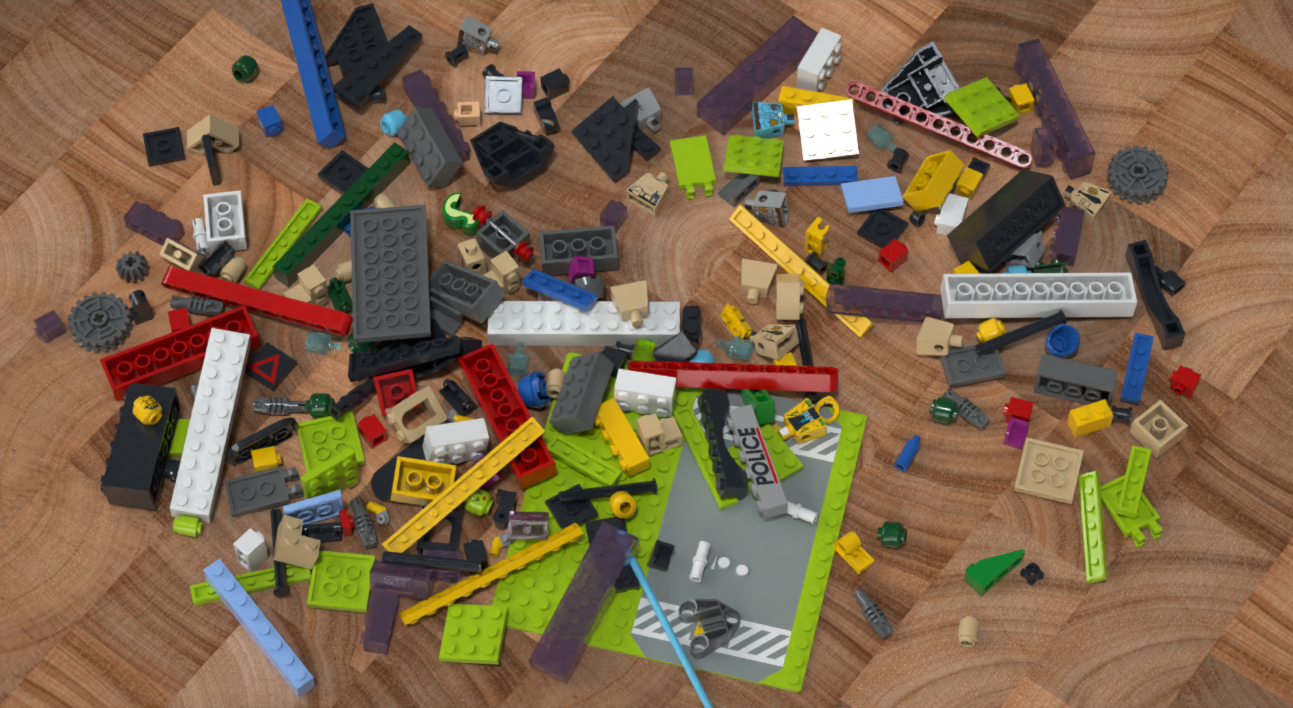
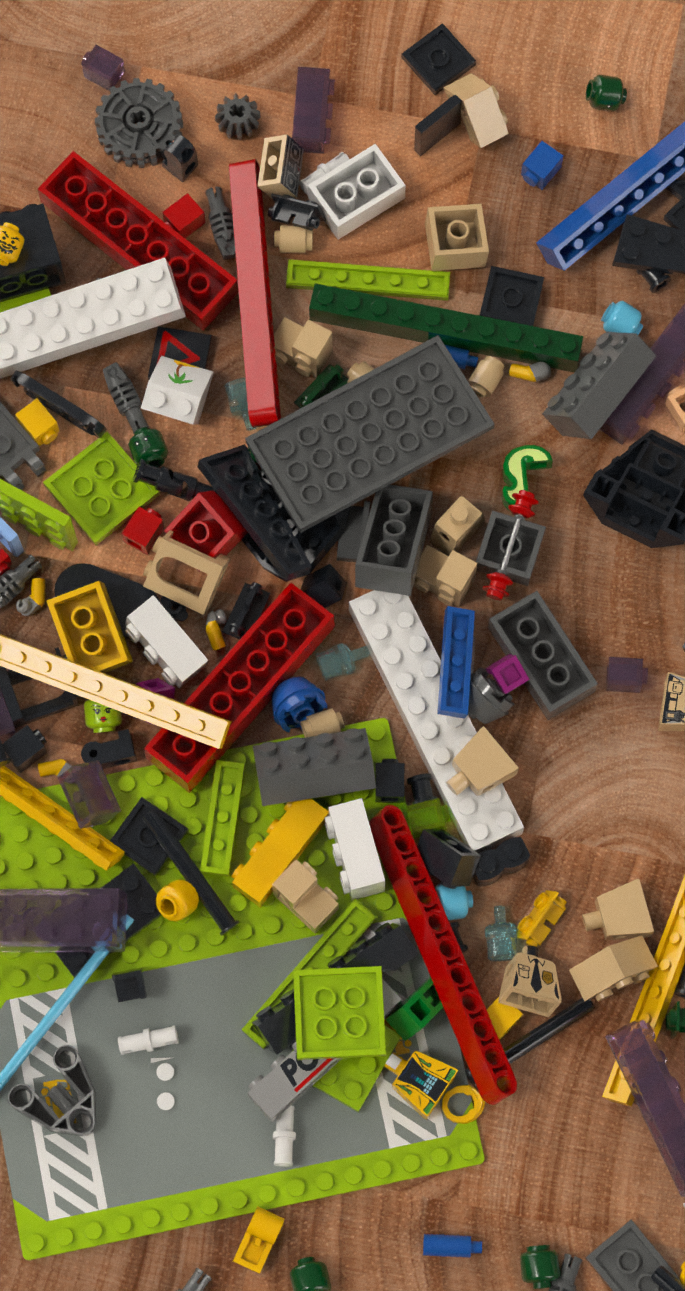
camera: 65 degrees right, 15 degrees up
tan torso [916,317,964,356] -> none
none -> white slope [141,356,214,425]
none -> lime plate [293,966,386,1060]
none -> tan brick [425,204,489,271]
none -> arm [509,362,551,382]

